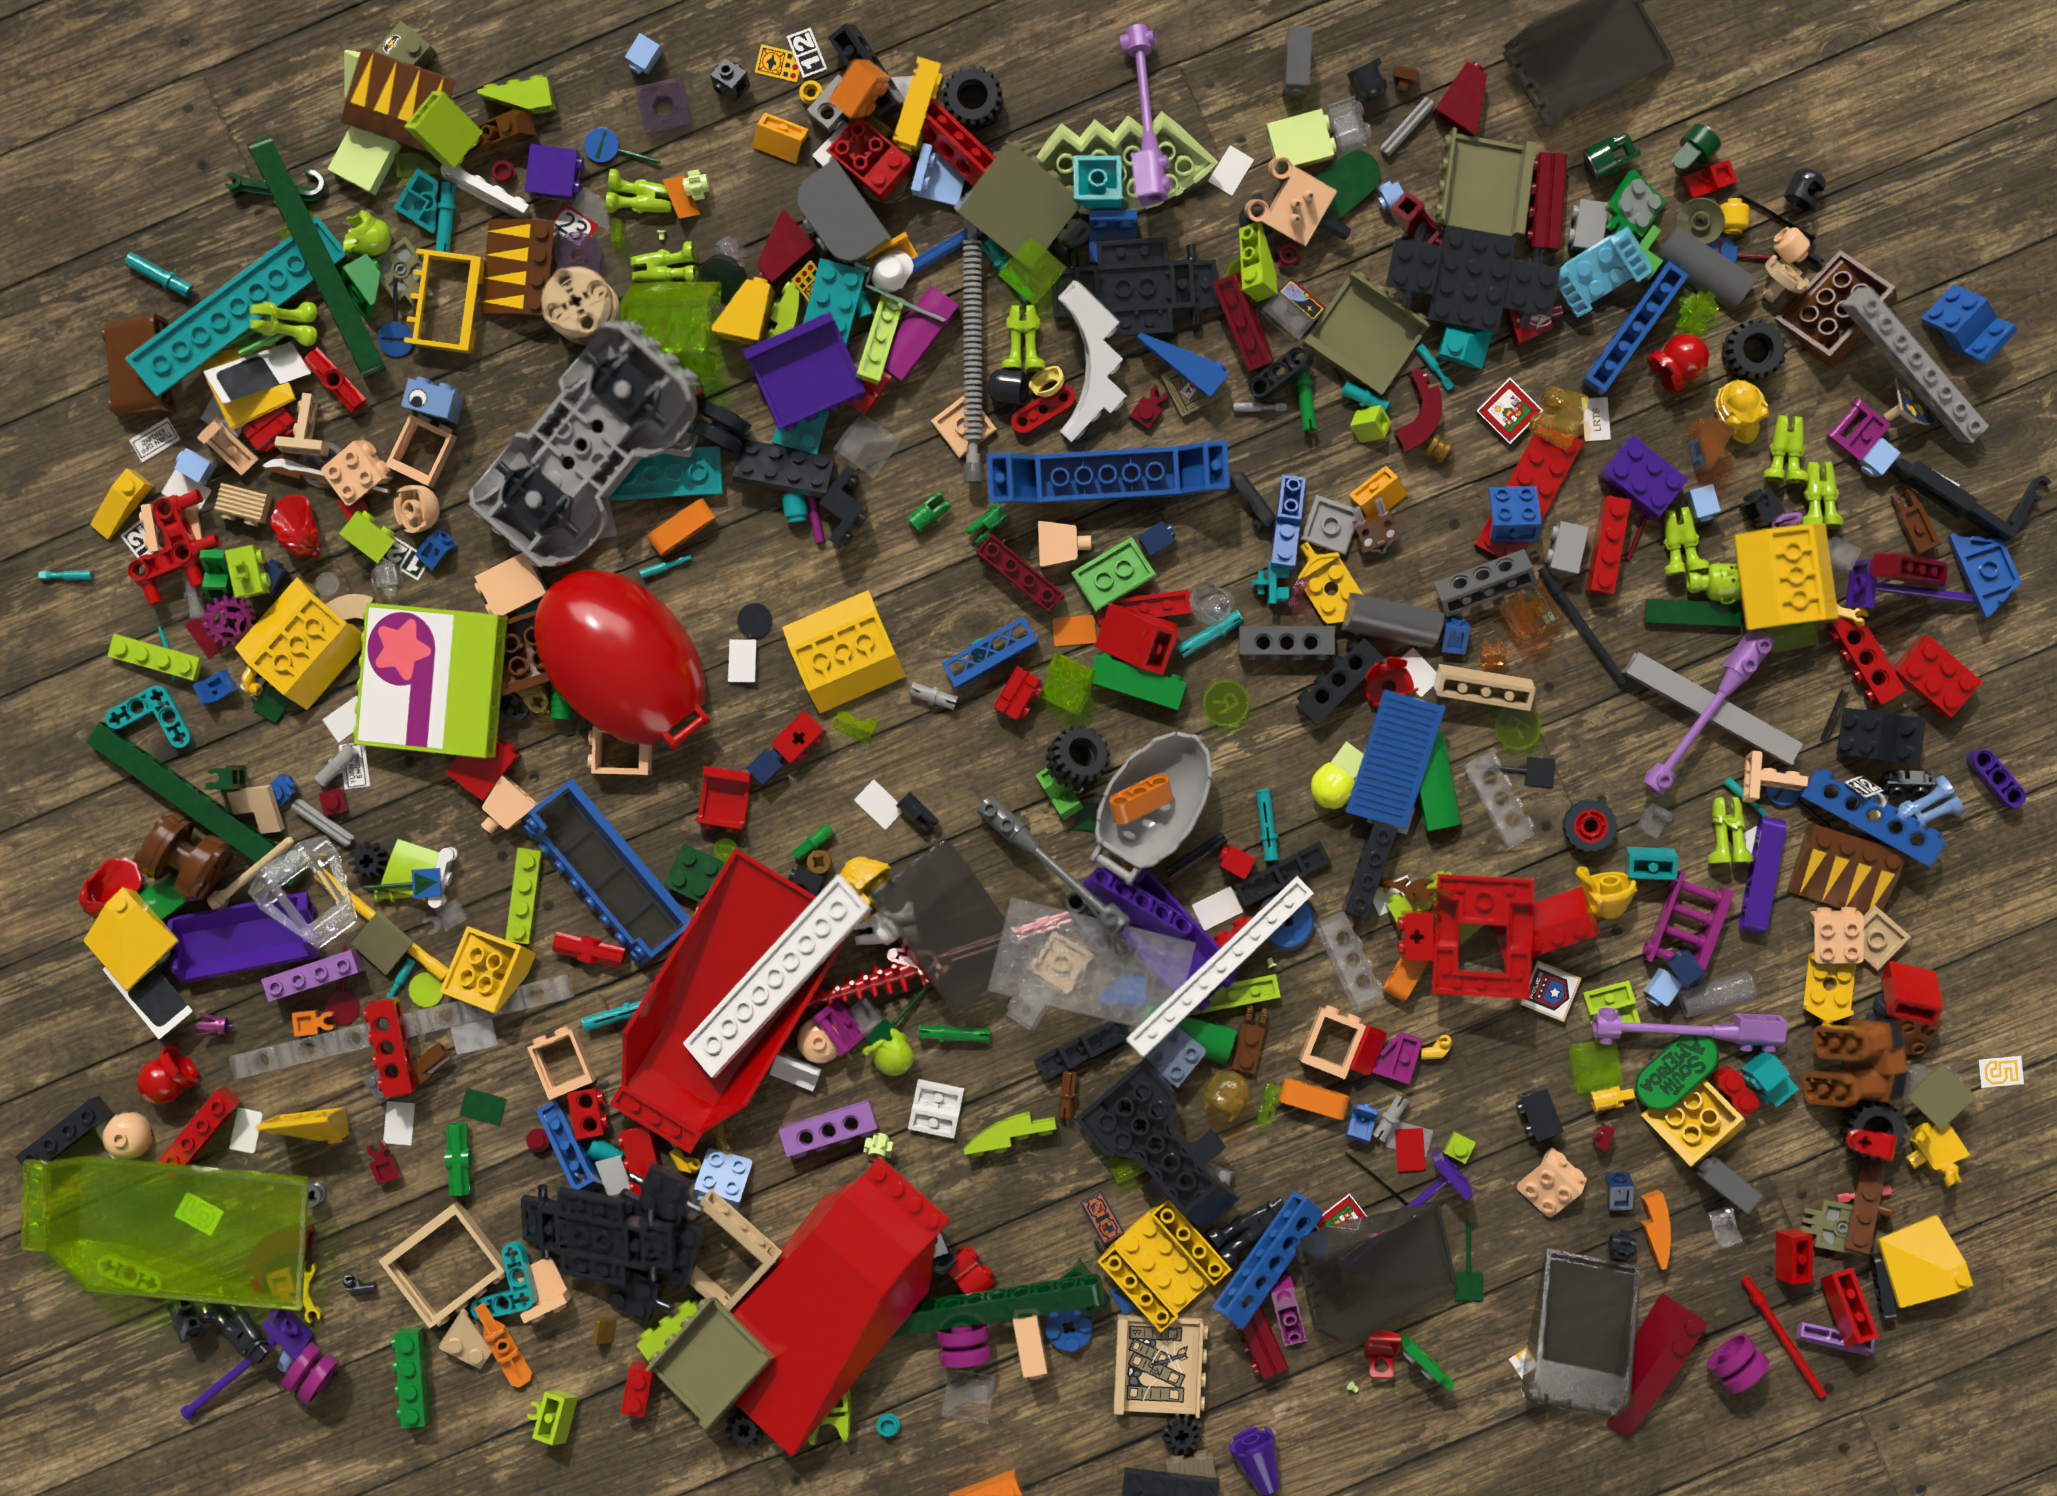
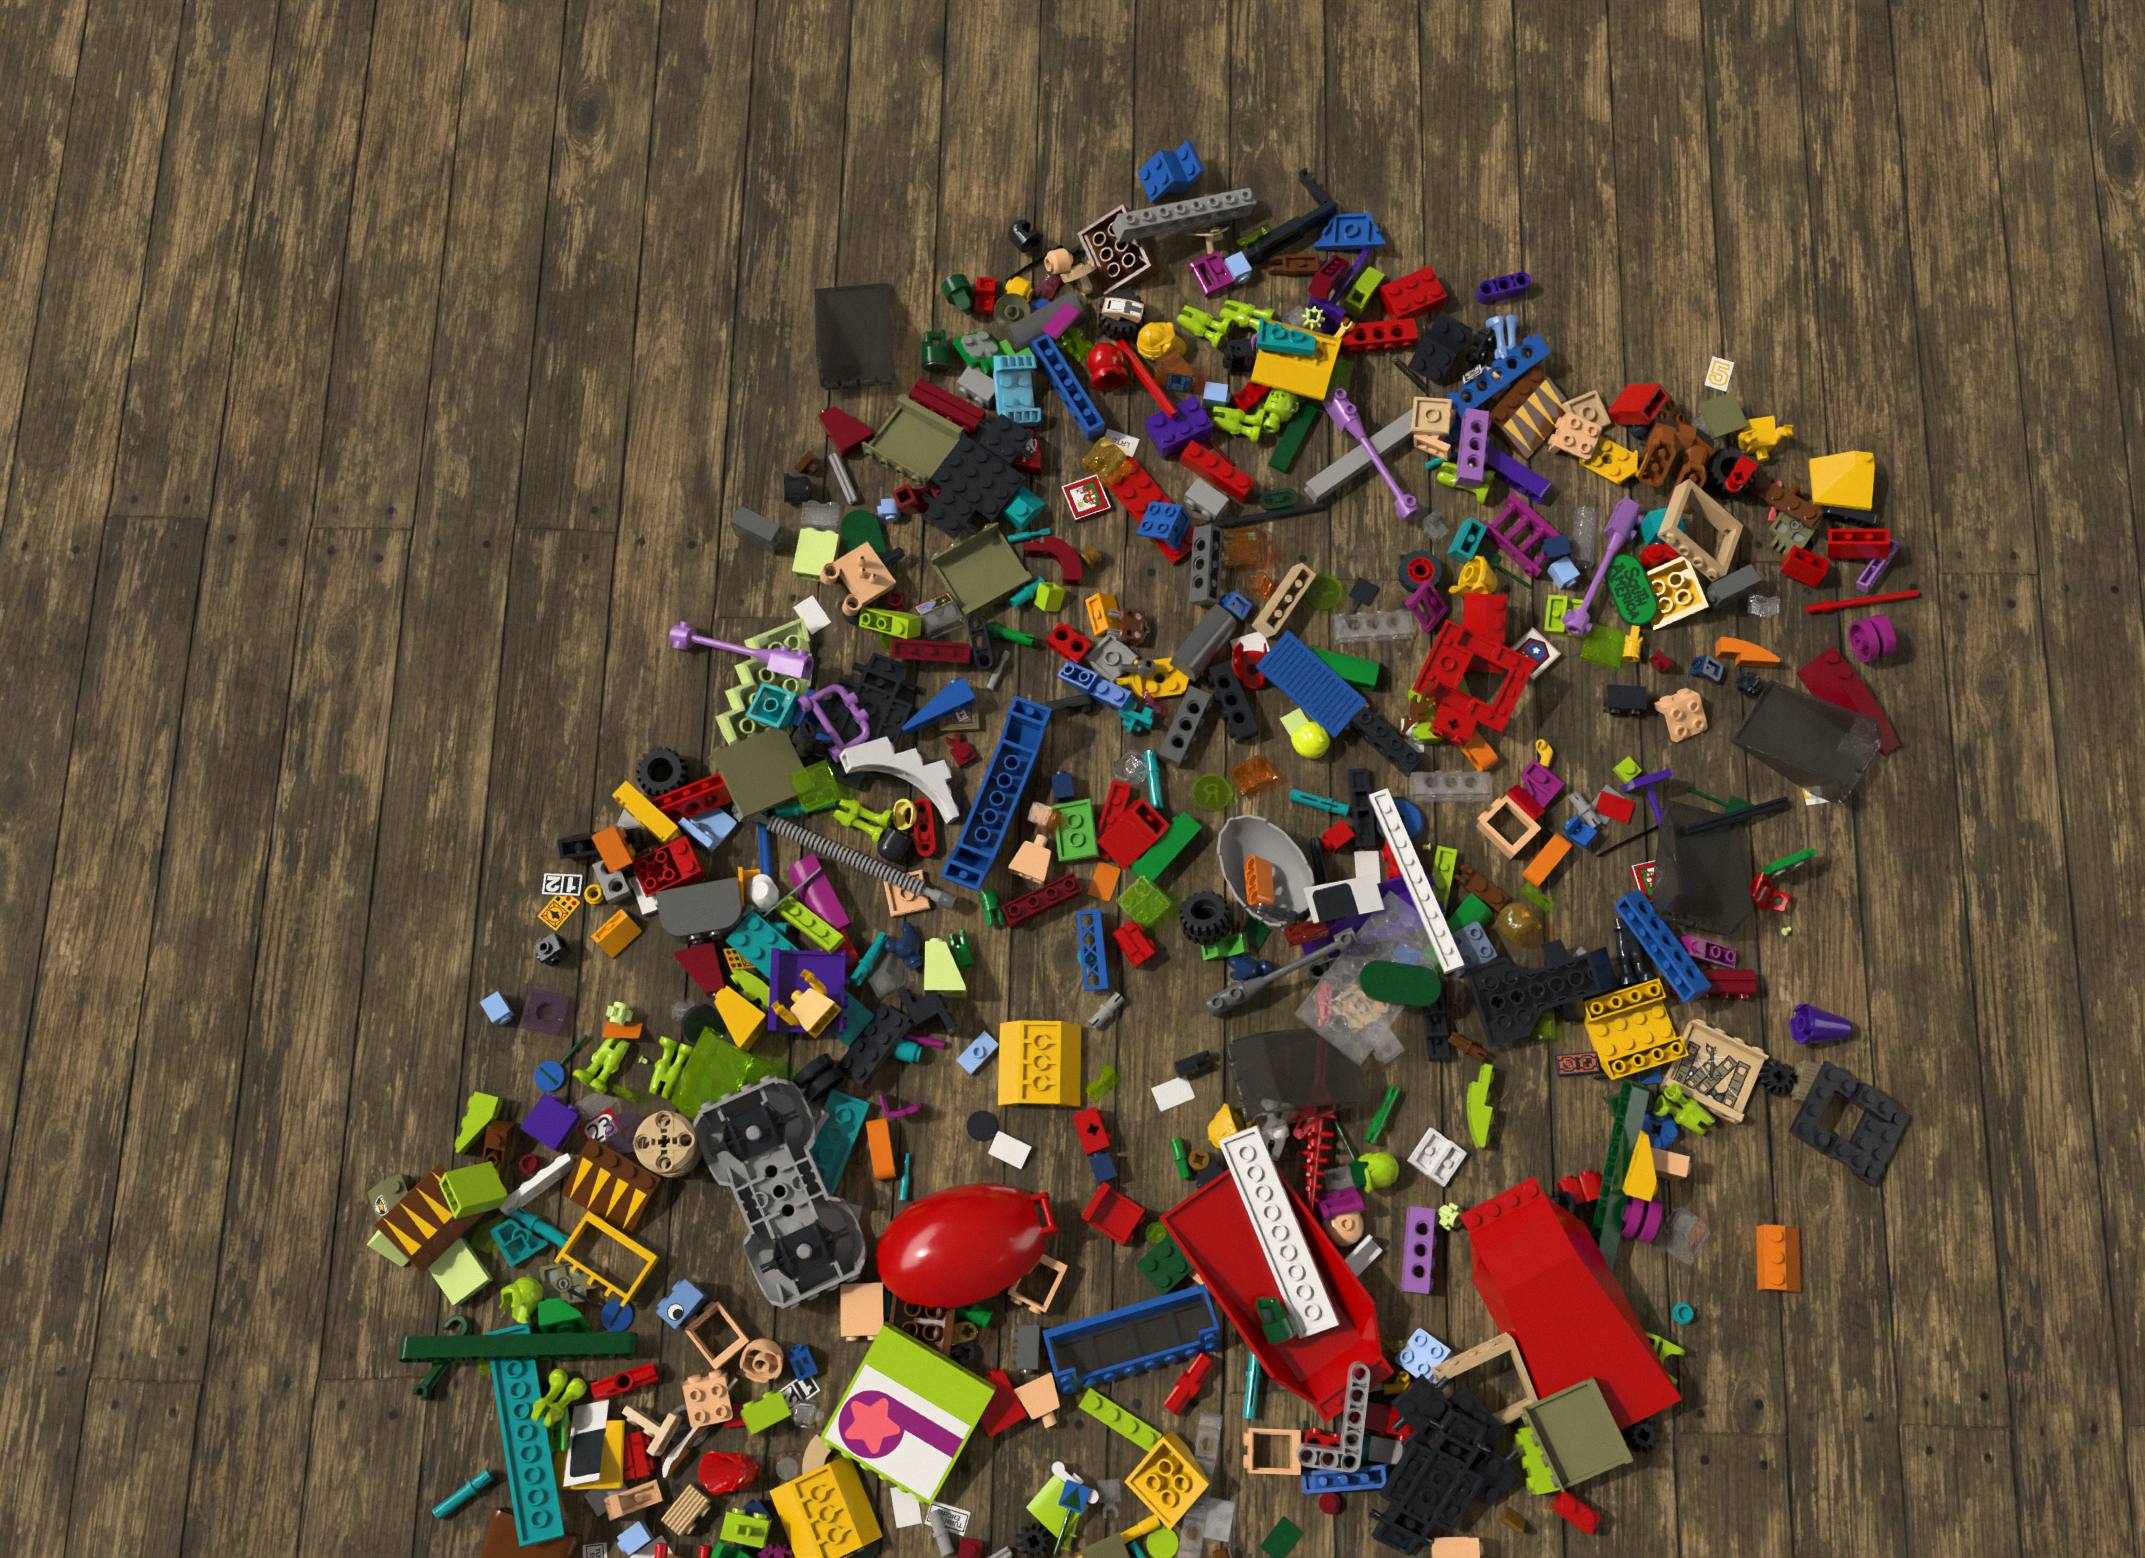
camera: 65 degrees left, 15 degrees down
none -> yellow torso [771,969,842,1039]
none -> medium lavender bar [797,684,870,763]
none -> teal pin [849,932,890,986]
none -> magenta piece [879,1093,922,1118]
none -> dark blue animal [885,922,925,971]
none -> yellowish green slope [924,938,967,997]
none -> light blue plate [956,1031,999,1075]
none -> dark grey brick [1013,1325,1040,1374]
none -> clear orange brick [1027,802,1062,832]
none -> clear pink piece [1034,273,1056,298]
none -> magenta slope [1042,303,1080,340]
none -> red brick [1046,622,1091,665]
none -> slope [1101,298,1144,323]
none -> red axle [1116,339,1178,419]
none -> flat silver bar [1118,658,1155,678]
none -> dark blue animal [1228,956,1272,981]
none -> red slope [1230,382,1273,412]
none -> clear orange bracket [1230,753,1277,797]
none -> clear neon green tile [1236,223,1272,247]
none -> dark green piece [1255,1296,1298,1345]
none -> teal wing [1256,317,1316,356]
none -> black axle [1257,903,1297,923]
none -> clear green plate [1259,488,1298,512]
none -> clear red plate [1283,920,1329,947]
none -> light grey beam [1296,1361,1370,1473]
none -> yellowish green gear [1301,306,1325,330]
none -> sticker [1304,875,1384,923]
none -> lime slope [1343,266,1385,319]
none -> dark green tile [1358,960,1441,1008]
none -> magenta plate [1405,580,1448,633]
none -> tan tile [1410,397,1452,436]
none -> medium lavender brick [1455,408,1491,488]
none -> dark green piece [1475,544,1532,589]
none -> yellow slope [1622,1130,1658,1202]
none -> lime piece [1653,1083,1715,1135]
none -> tan window [1658,479,1743,582]
none -> black axle [1683,797,1789,836]

